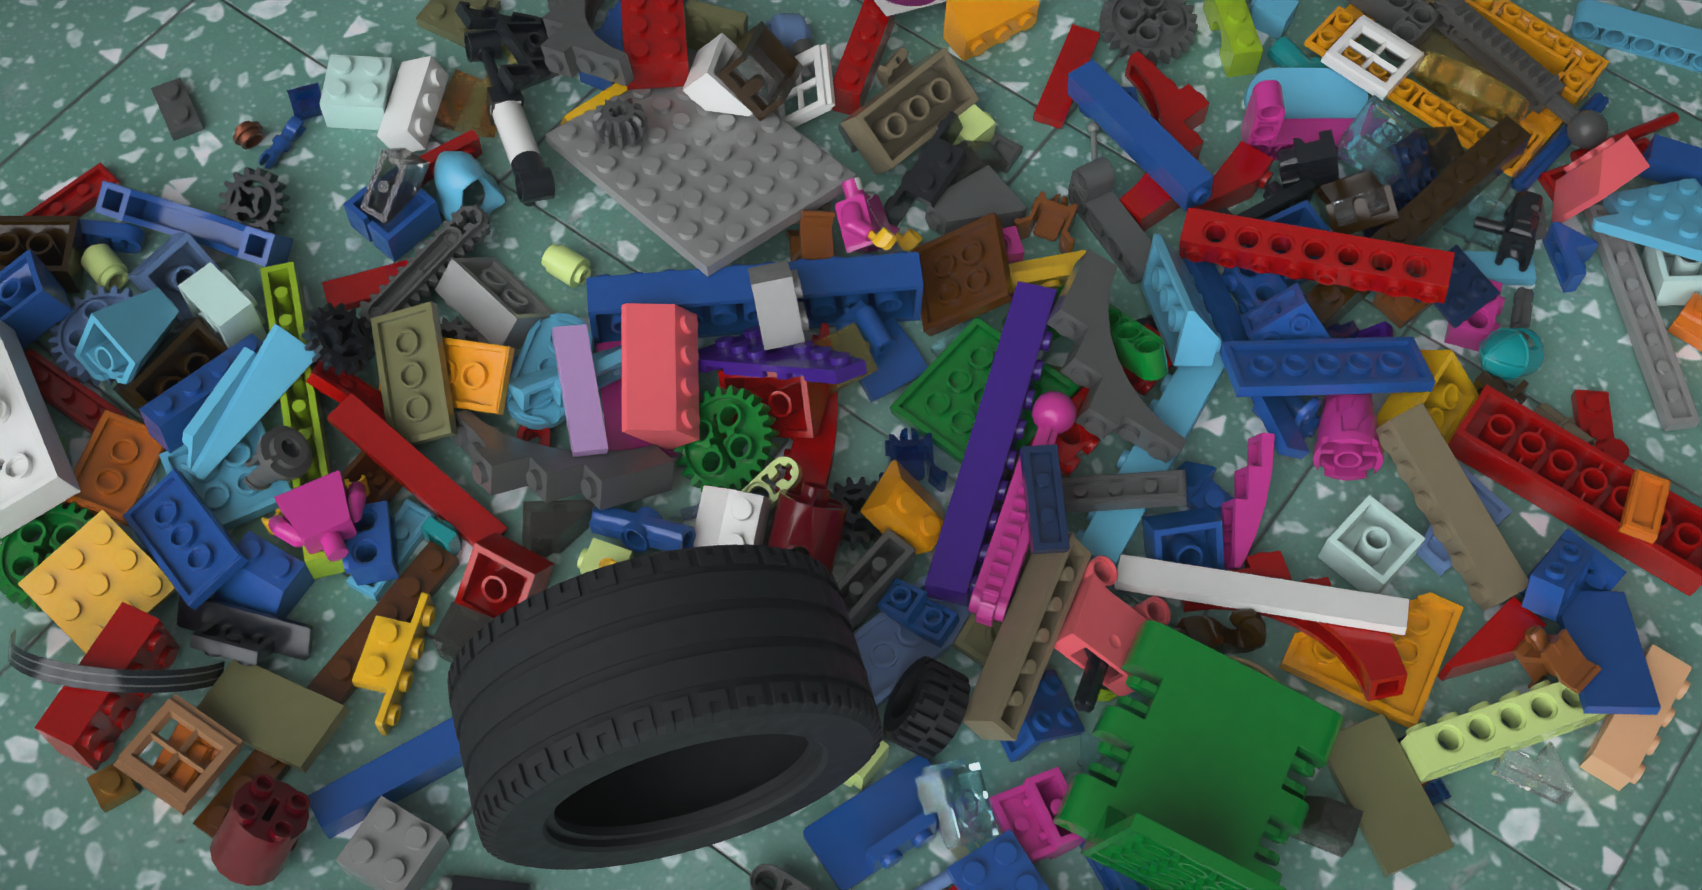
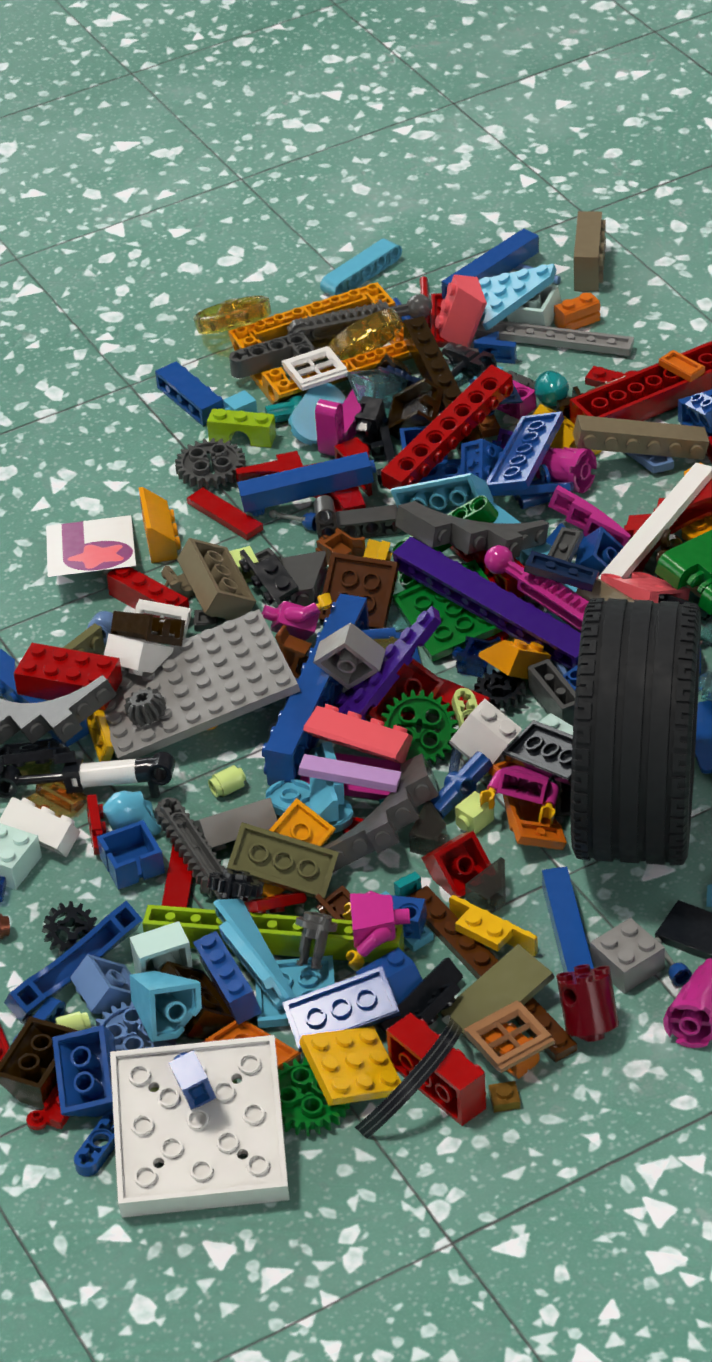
camera: 60 degrees left, 20 degrees down
blue piece [259,115,306,169] -> none
red tile [327,393,508,547] -> none
clear smoke slope [360,148,430,224] -> none
dark red cylinder [766,482,848,573] -> none
light aqua brick [1318,495,1426,594] -> none

